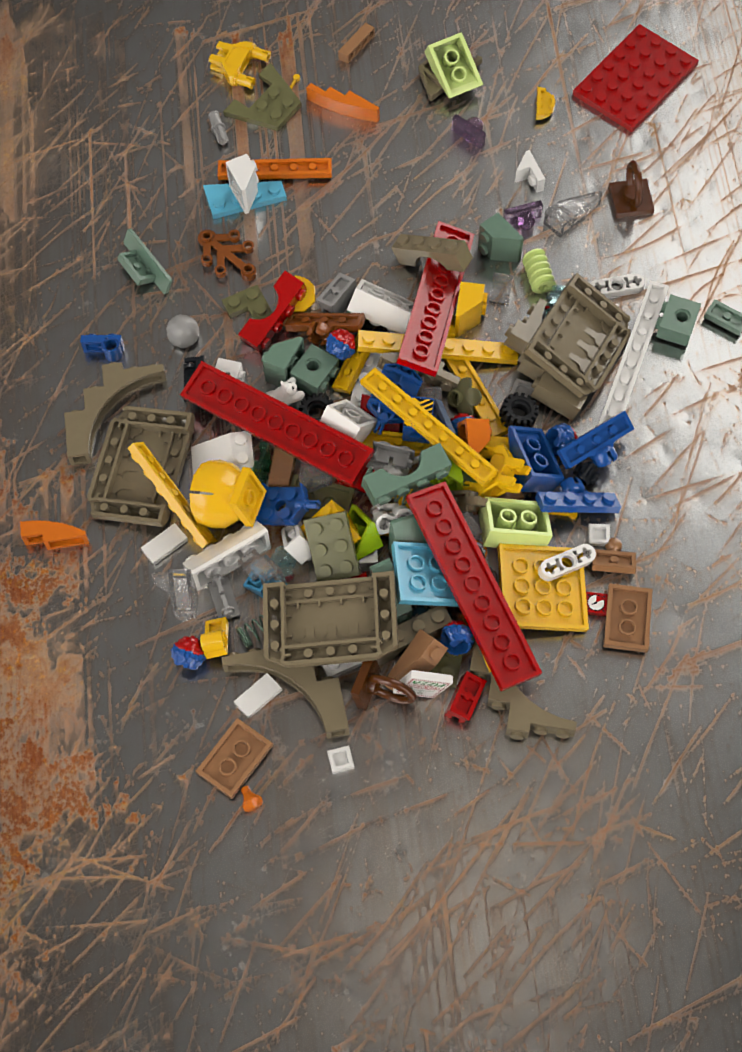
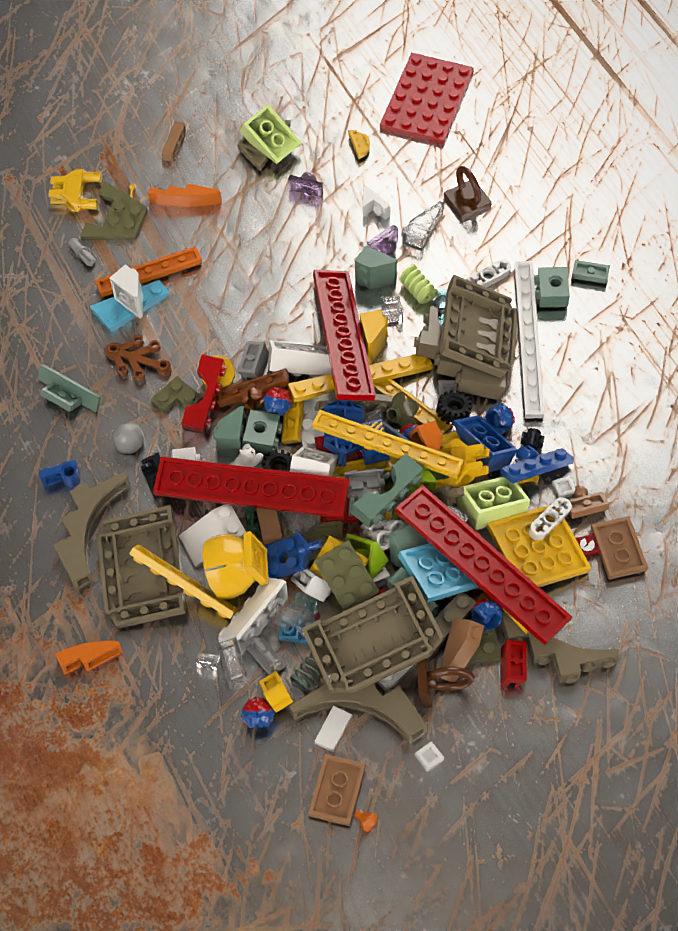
camera: 20 degrees left, 5 degrees down
white tile [141,523,188,566] -> none
dark tan arch [391,234,473,272] -> none
white tile [393,670,453,698] -> none
blue plate [556,411,635,469] -> none

